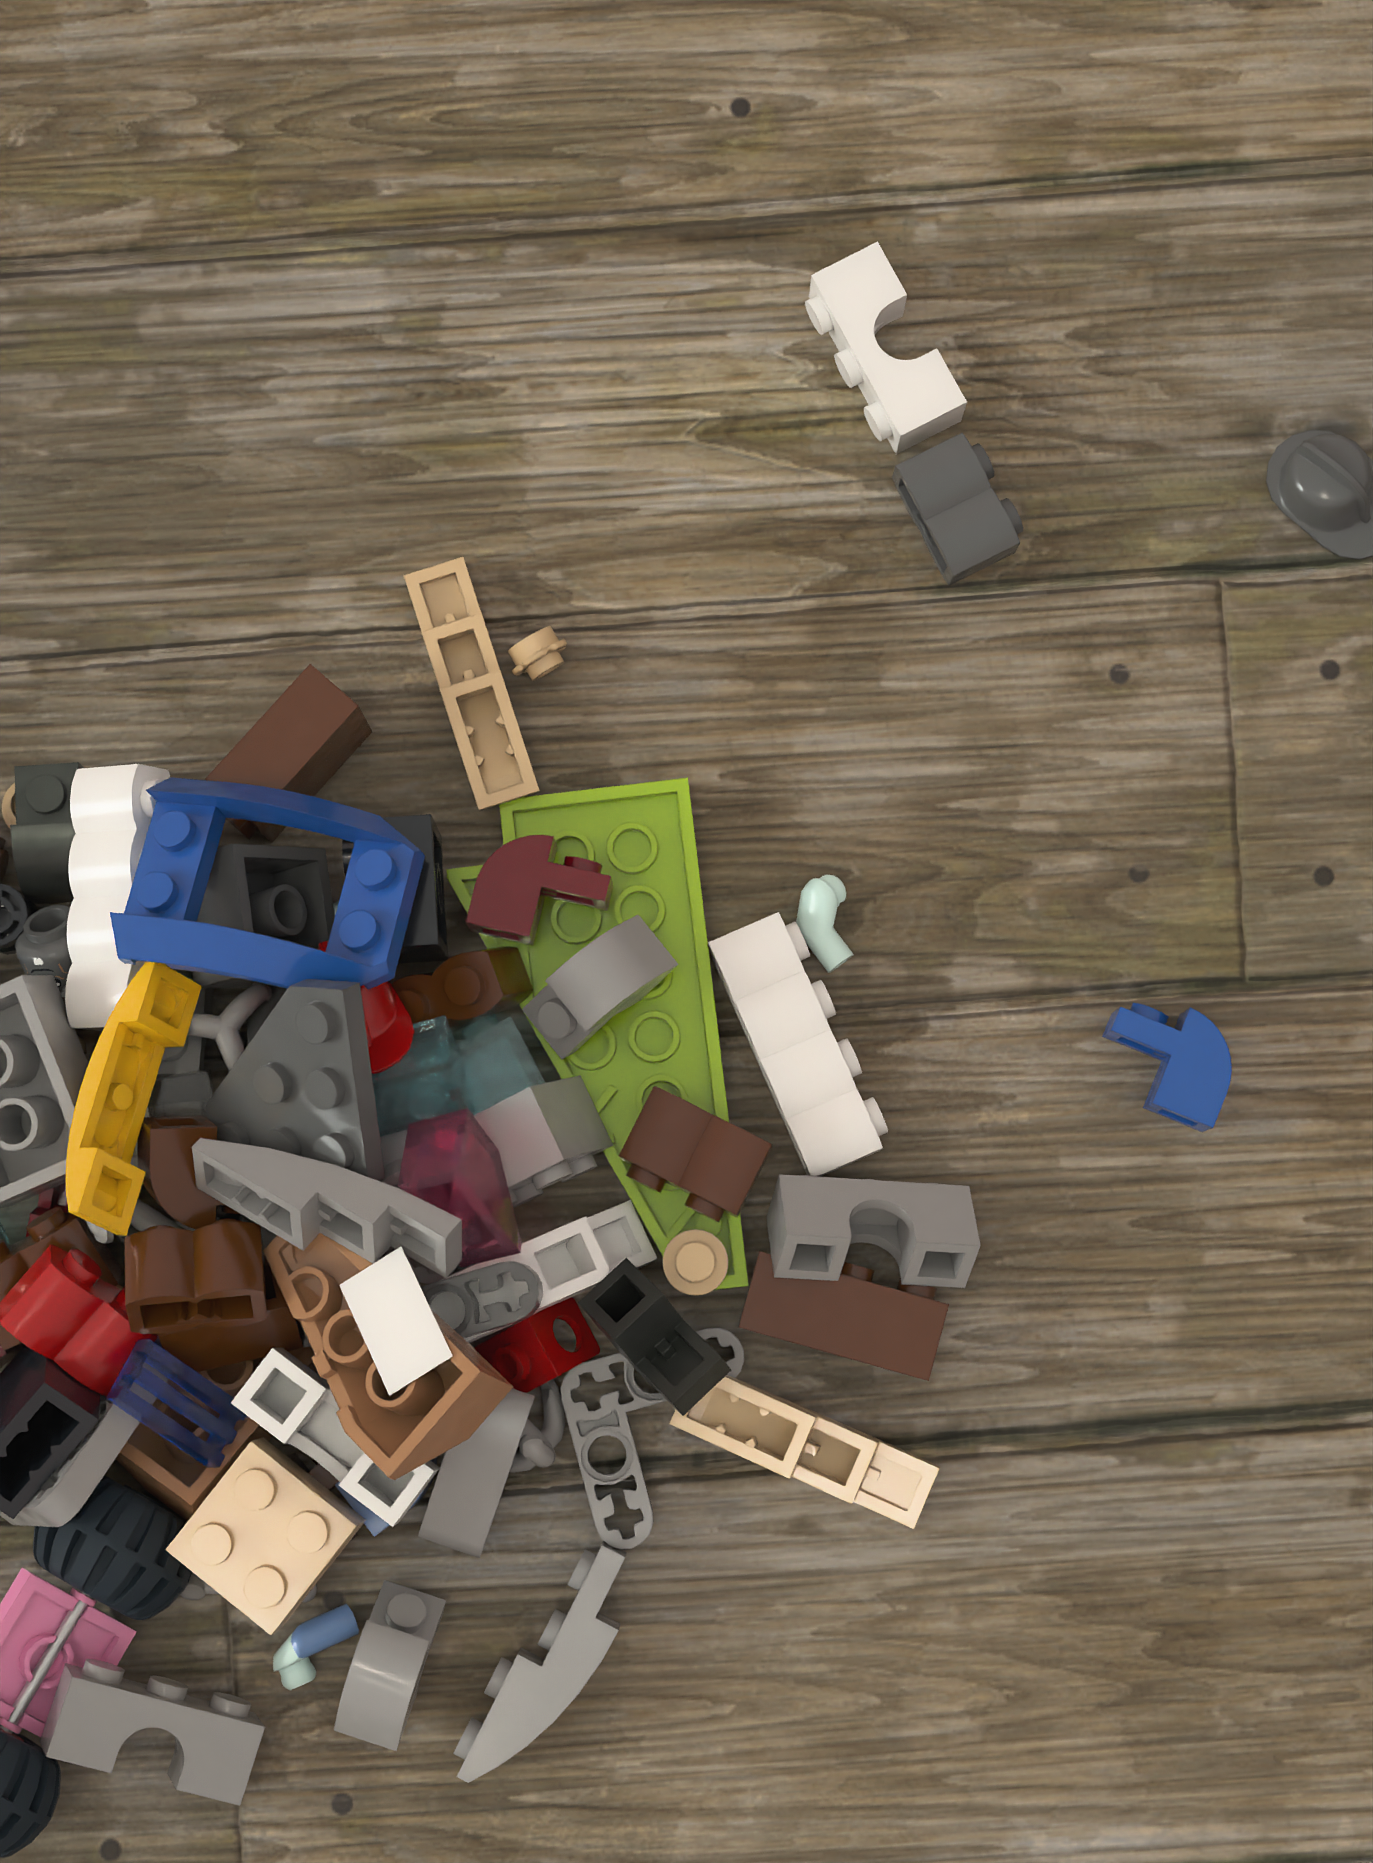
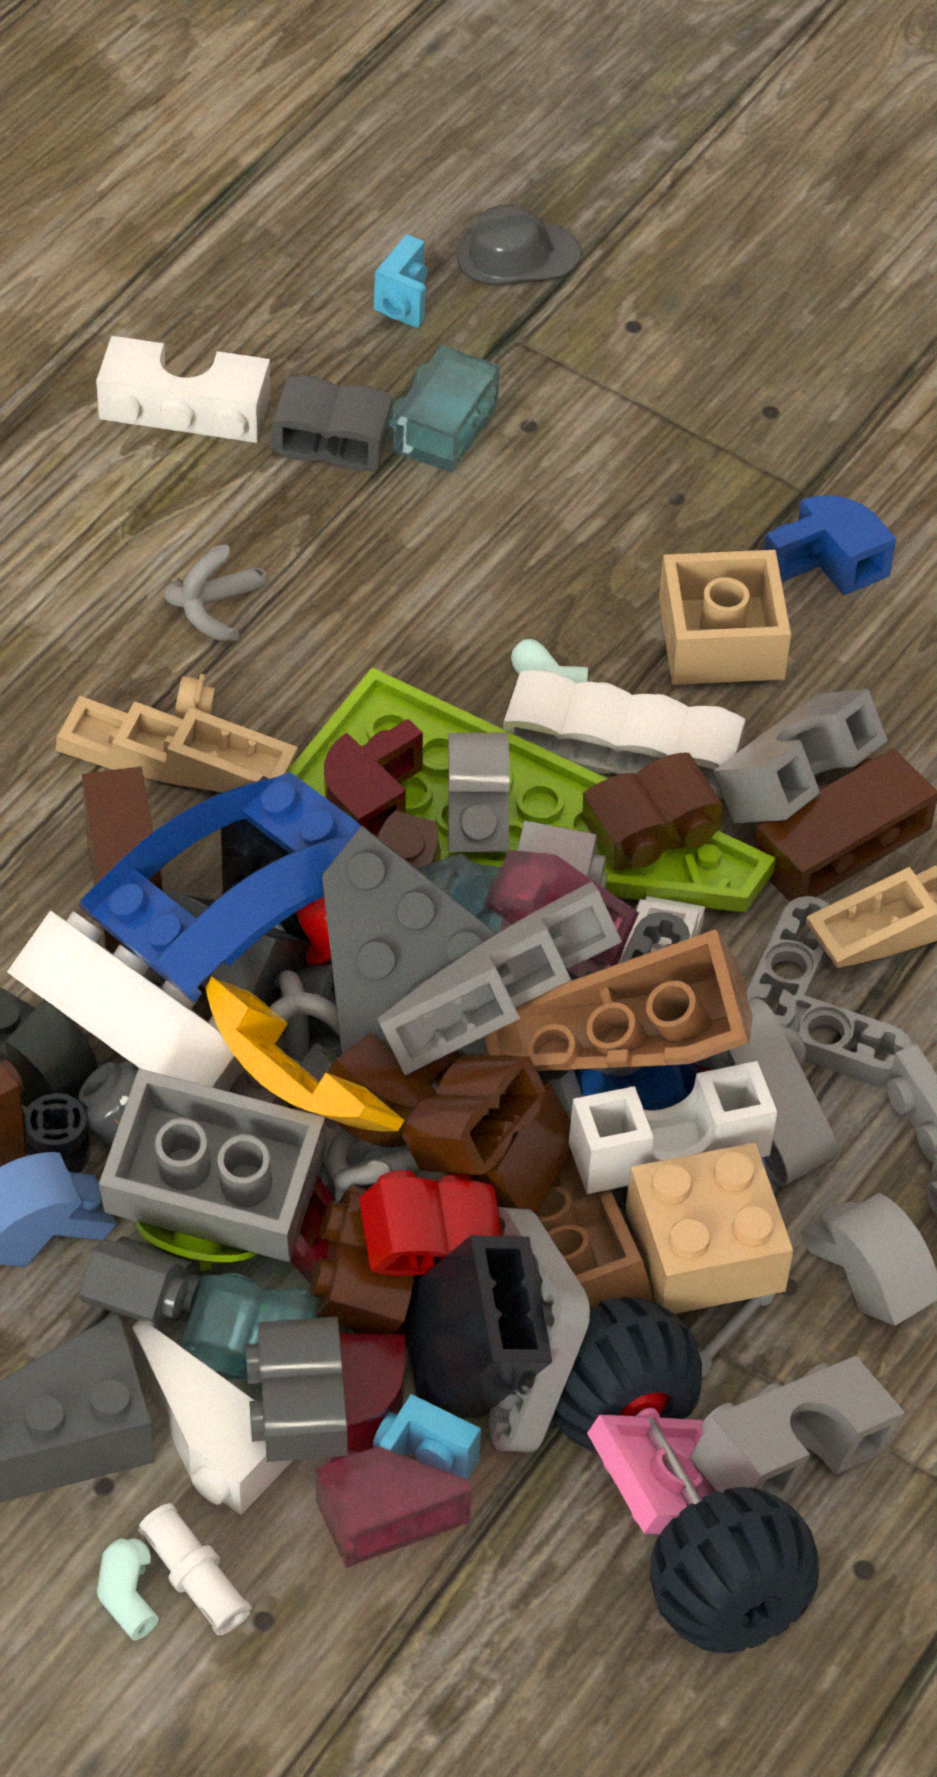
camera: 55 degrees left, 30 degrees down
clear blue tile [106,1339,247,1468] -> none
medium blue arm [273,1604,359,1690] -> none
white sticker [339,1246,453,1396] -> none
pearl dark grey brick [578,1258,731,1416] -> none
tan plate [663,1229,728,1296] -> none
none -> light grey piece [164,545,267,641]
none -> medium azure bracket [373,234,428,328]
none -> clear light blue brick [389,345,500,473]
none -> tan brick [659,550,791,685]

